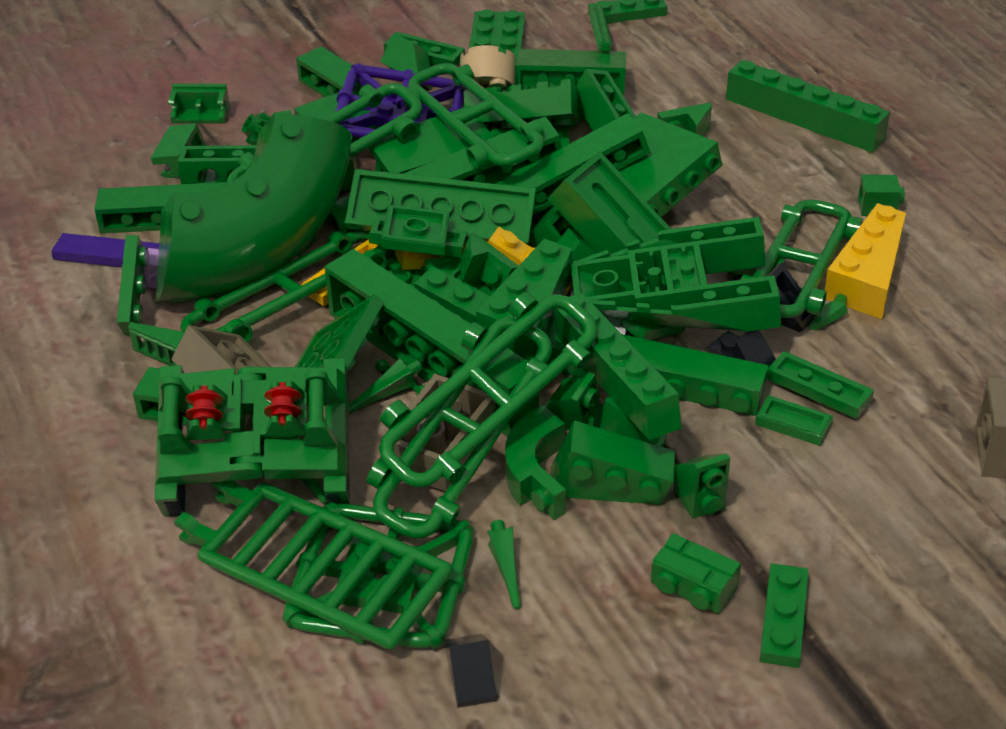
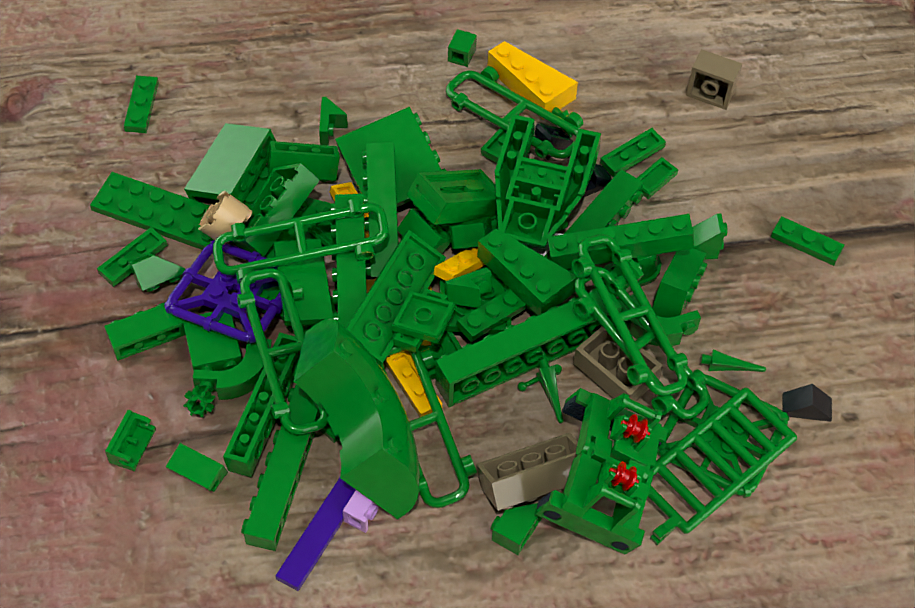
camera: 75 degrees left, 15 degrees up
green plate [117,235,149,335] -> none
green slope [128,322,185,366] -> none
green plate [295,294,384,372] -> none
green axle [589,5,612,53] -> none
green brick [651,533,742,614] -> none
green brick [726,60,890,153] -> none

